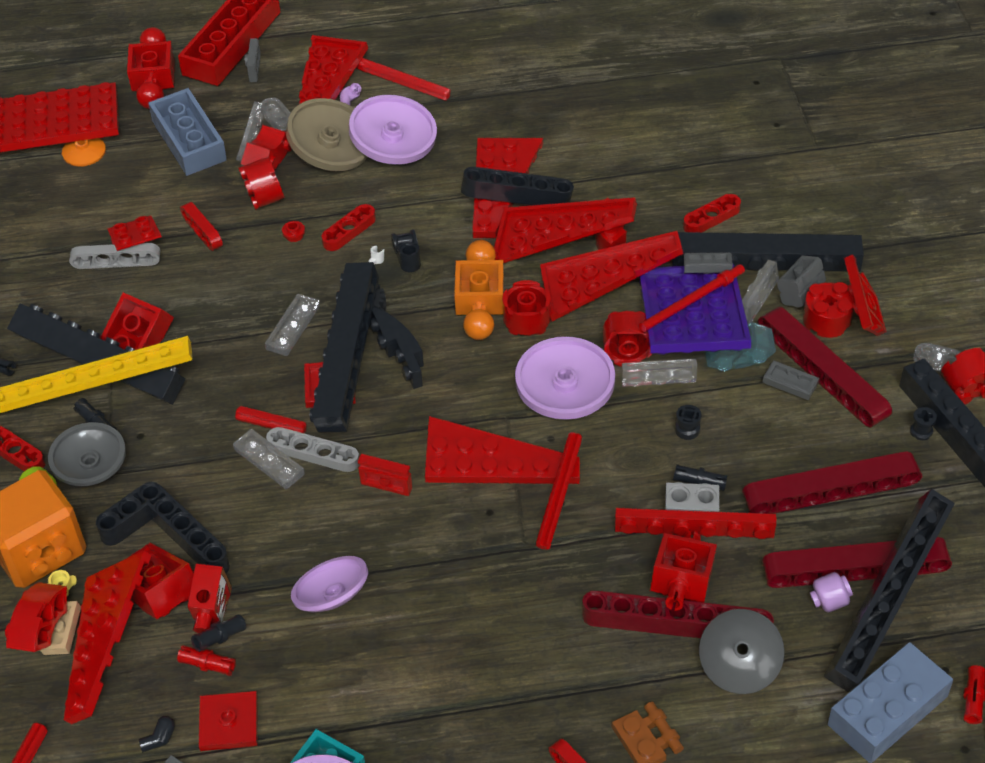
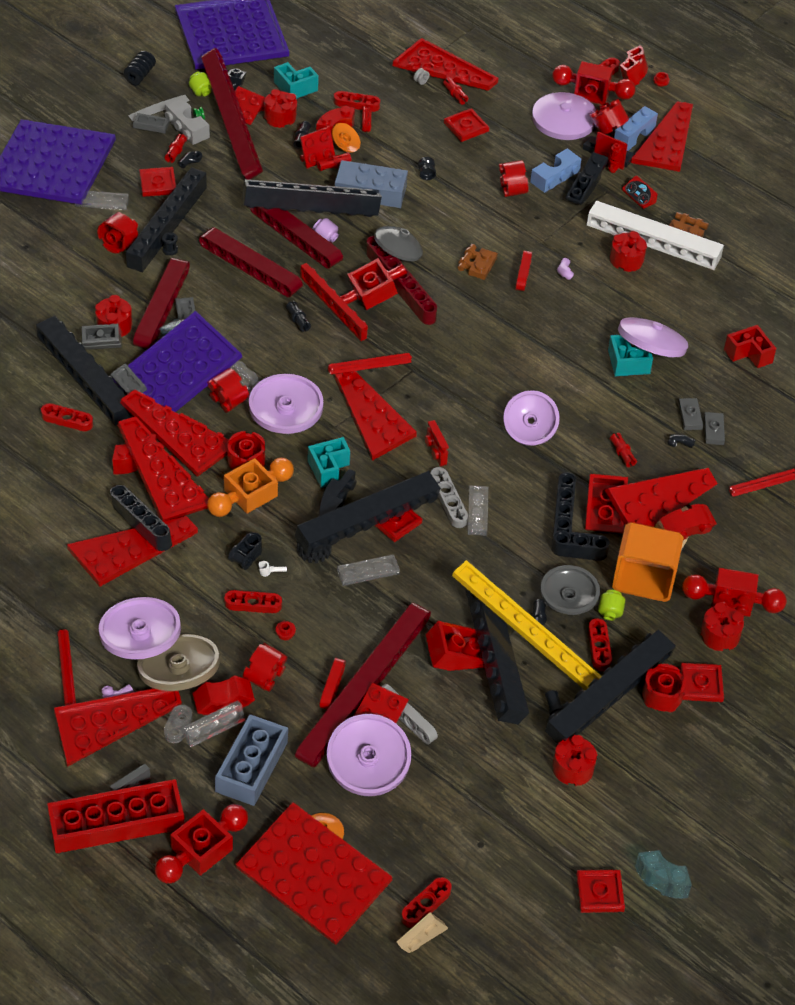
camera: 135 degrees left, 0 degrees up
red torso [188,564,232,633] -> none
black pin [191,614,246,652] -> none
red plate [199,691,258,751] -> none
red axle [235,406,307,434] -> none
red bar [639,264,745,332] -> none
light grey brick [665,482,719,512] -> none
black wheel [675,405,702,440] -> none
clear plate [742,260,779,326] -> none
red wing [844,254,887,336] -> none
clear plate [913,343,961,371] -> none
none -> dark red beam [295,602,431,768]
none -> teal brick [308,437,350,488]
none -> lavender dish [327,714,411,796]

